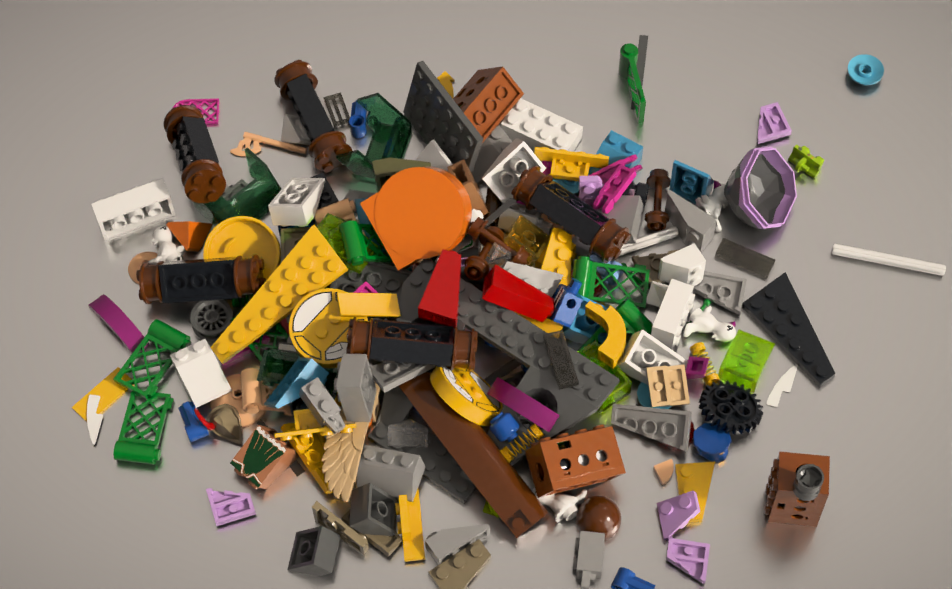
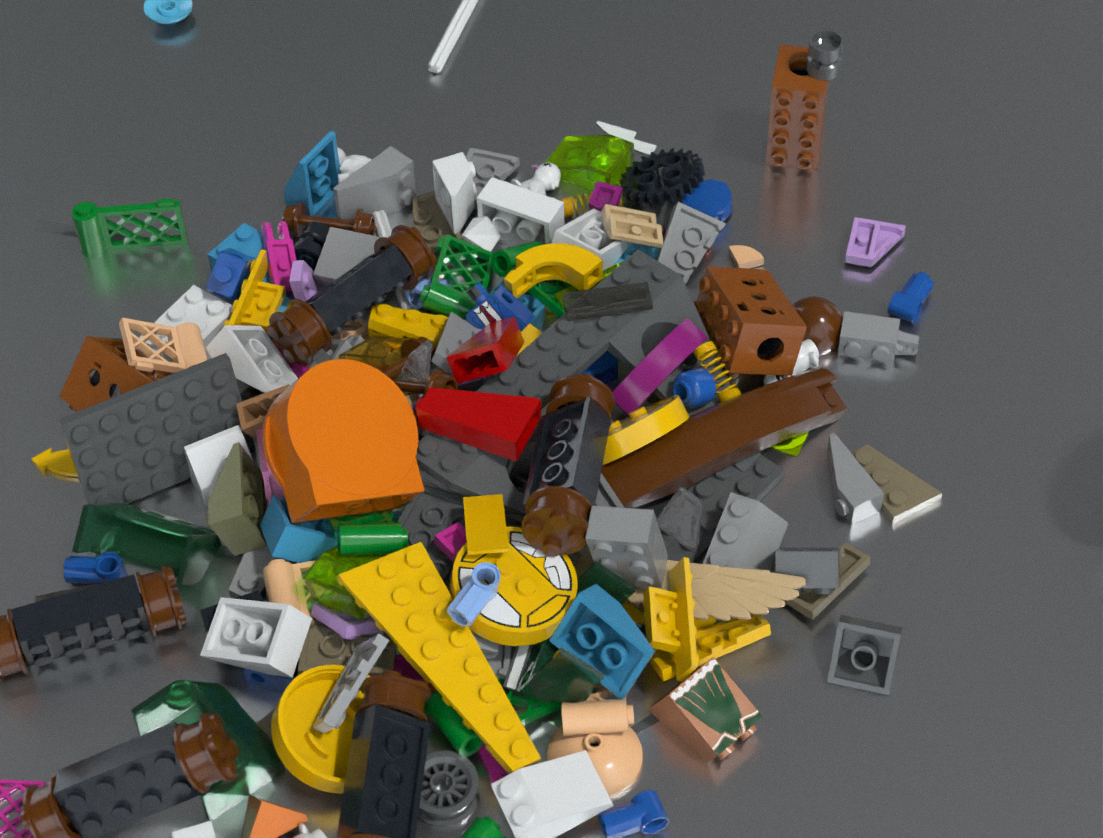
camera: 85 degrees left, 10 degrees down
dark tan piece [194,404,243,445] -> none
lavender wing [206,488,256,526] -> none
light nougat piece [230,132,307,157] -> none
white slope [281,114,311,145] -> none
light grey hinge [299,377,345,434] -> none
dark tan wing [312,501,369,555] -> none
yellow bracket [395,489,425,562] -> none
dark pink hinge [593,164,637,214] -> none
lavender wing [657,491,701,541] -> none
yellow wing [675,462,715,523] -> none
clear smoke tile [715,238,776,278] -> none
rock [724,147,797,229] -> none
black wing [742,272,836,387] -> none
lavender wing [757,102,792,144] -> none
lime hips [788,145,824,178] -> none
none -> light nougat piece [119,318,208,373]
none -> blue torso [206,248,255,305]
none -> light grey wing [312,634,389,734]
none -> light blue piece [447,562,501,627]

